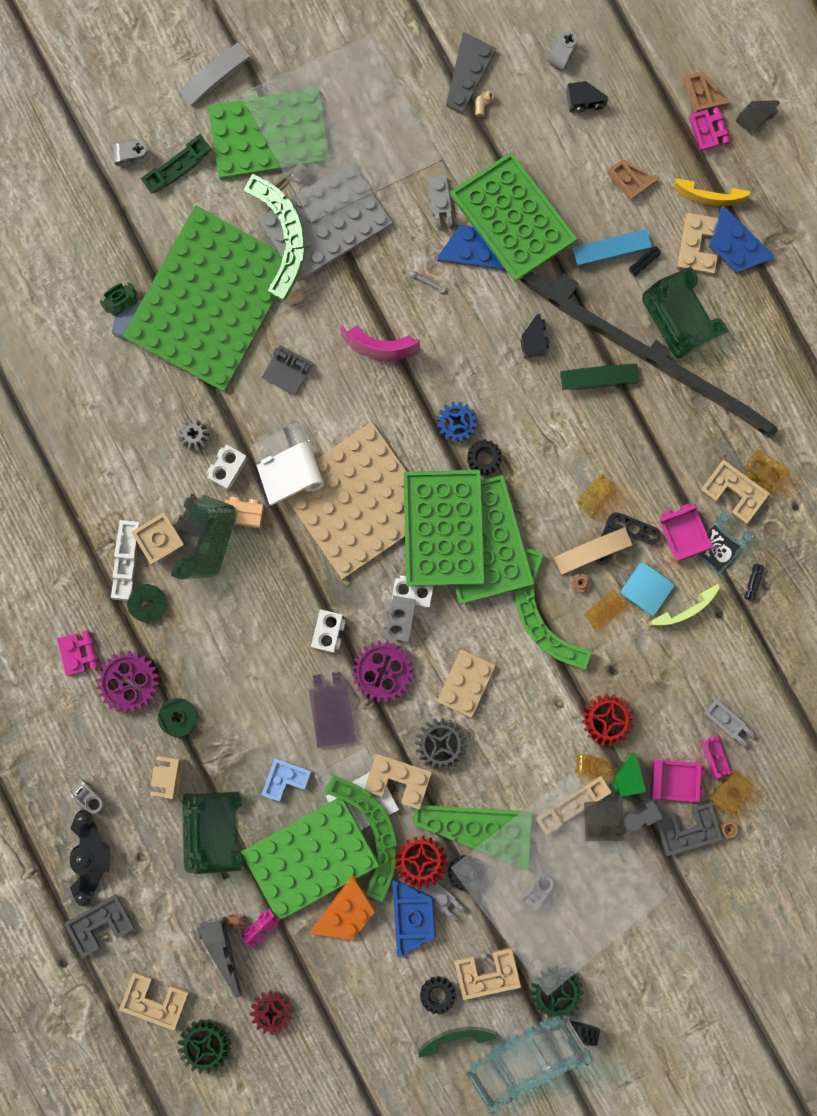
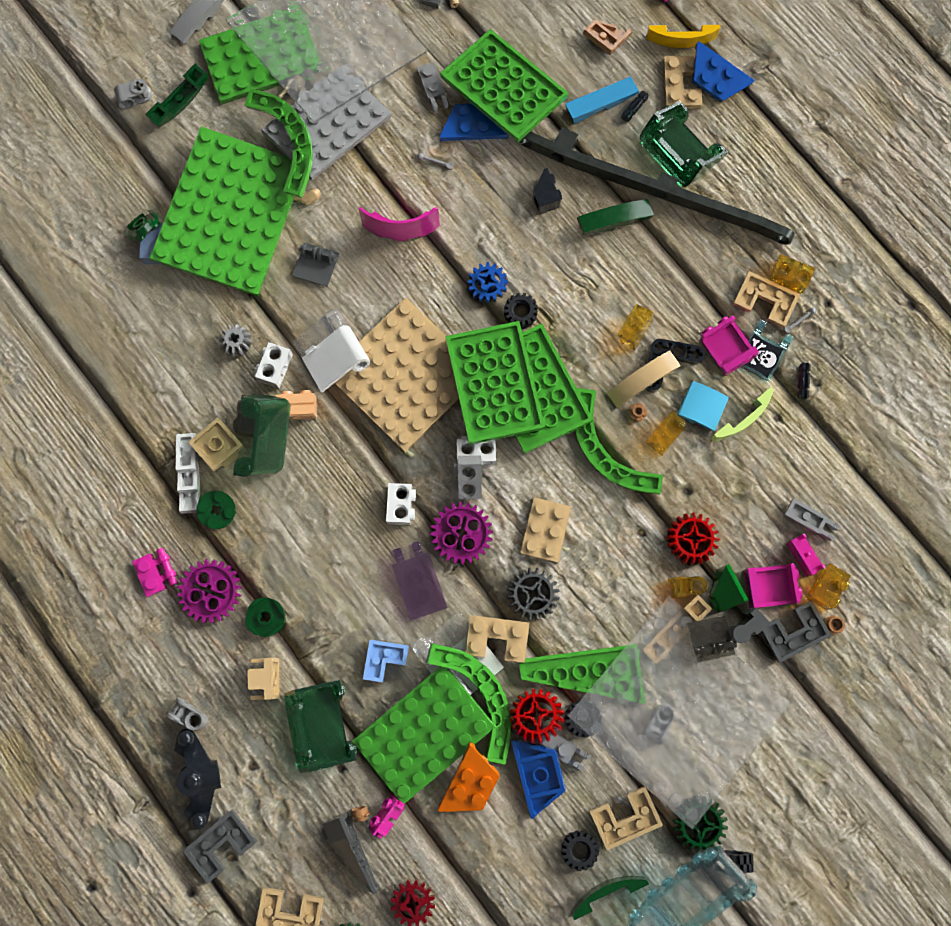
camera: 10 degrees left, 5 degrees down
none -> light grey hinge [784,307,816,334]

